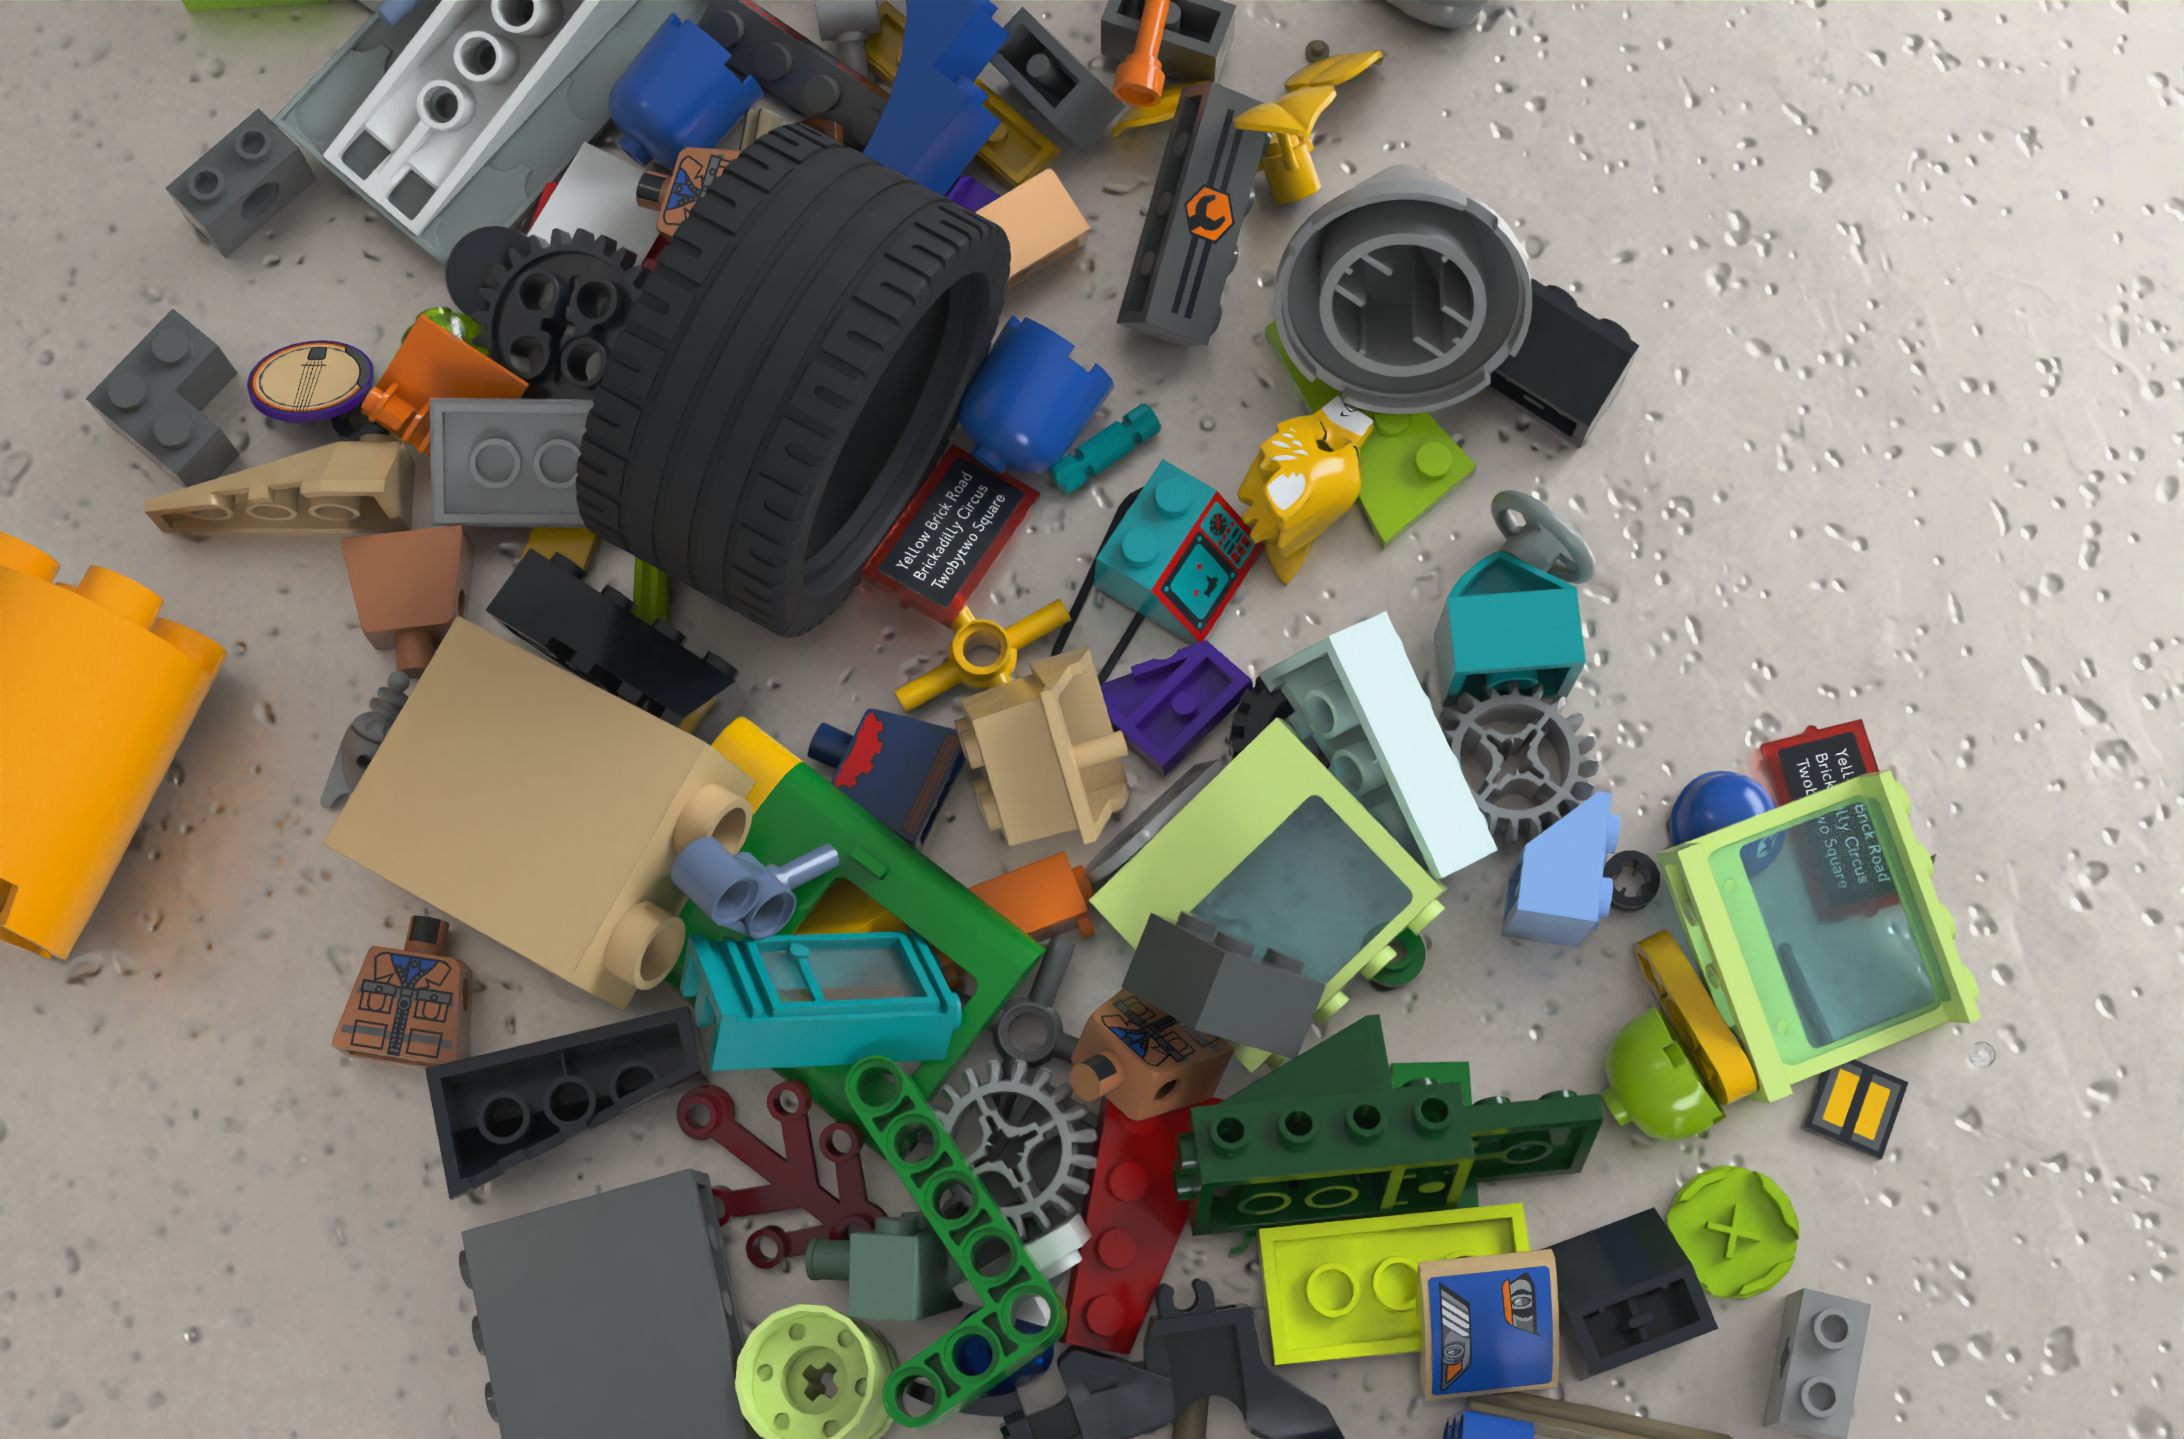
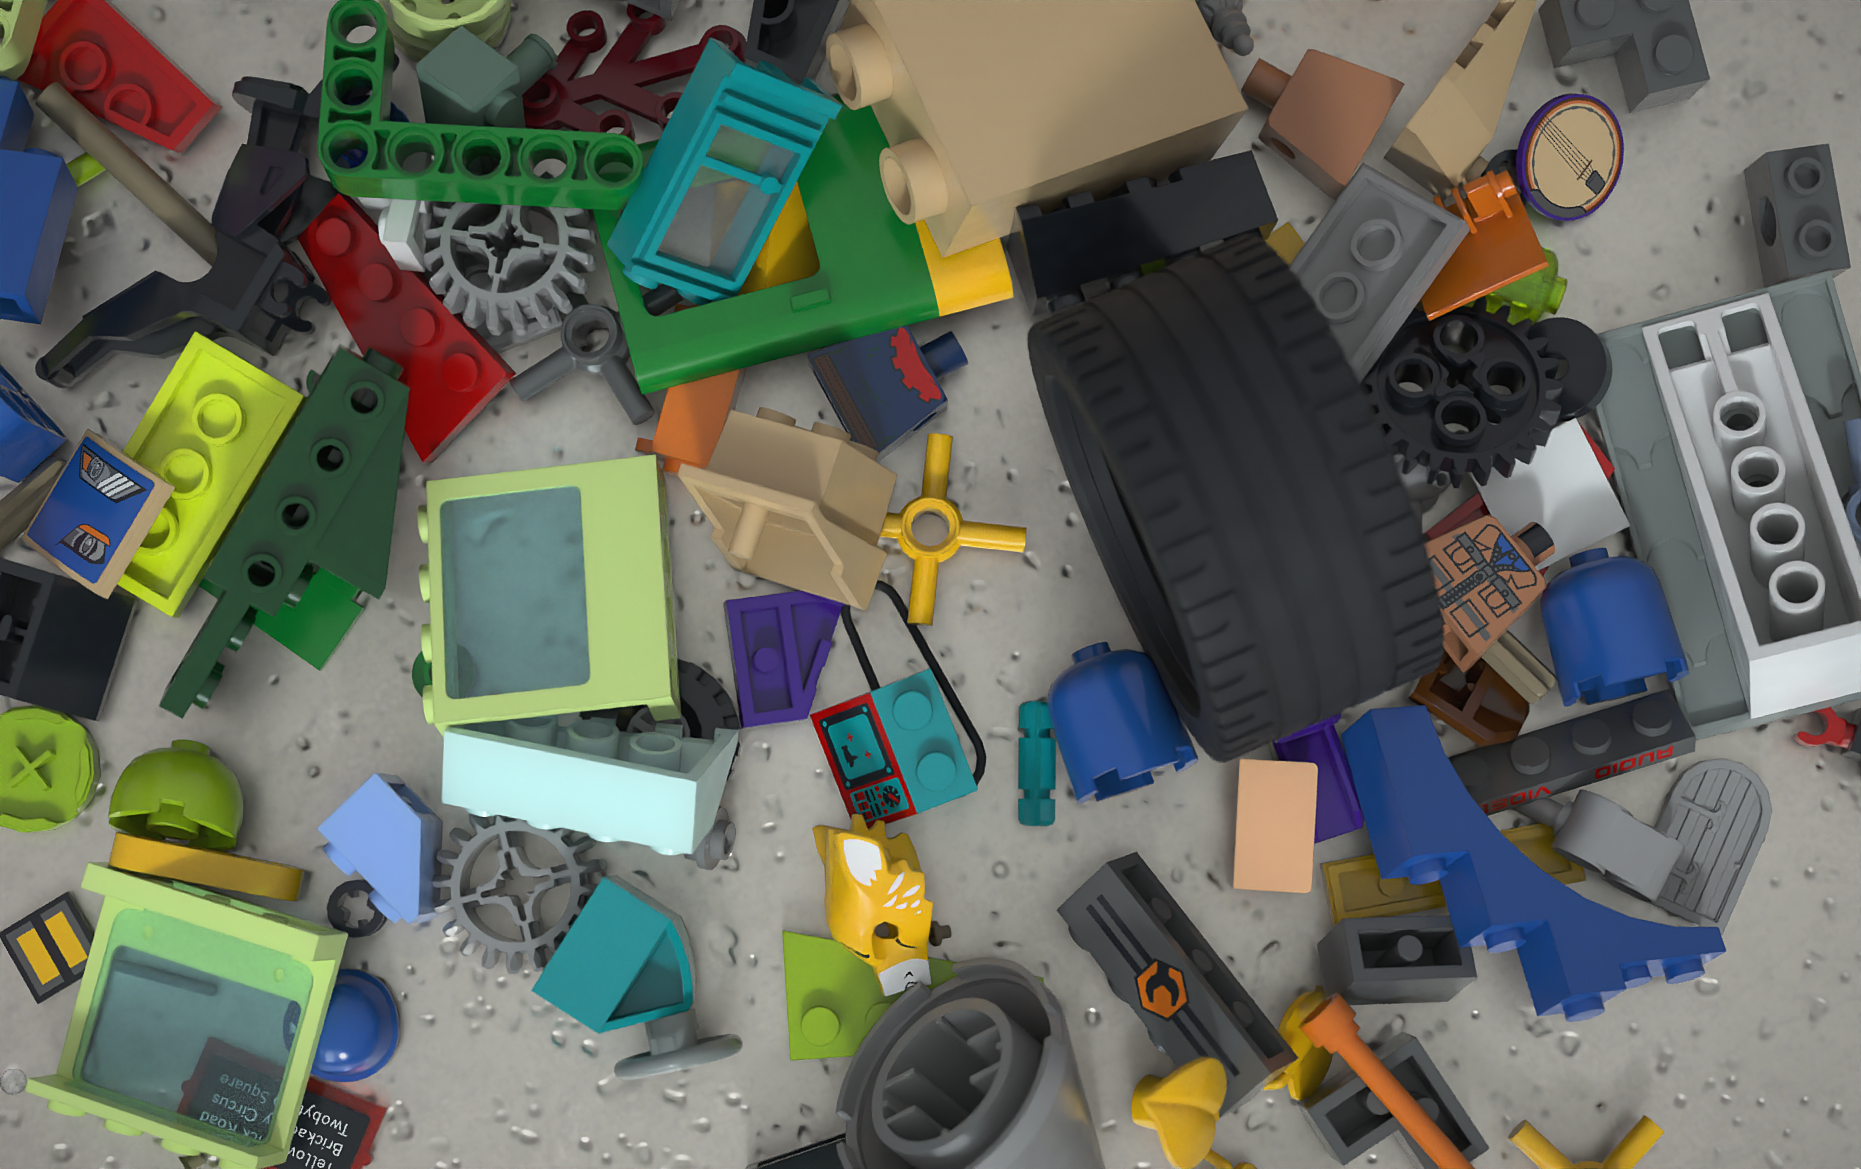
camera: 120 degrees right, 10 degrees up
sand blue beam [671,837,839,940] -> none
piece [860,444,1041,629] -> none
nougat torso [1070,988,1235,1121] -> none
light grey window [1084,759,1225,884] -> none
dark grey brick [1121,910,1326,1059] -> none

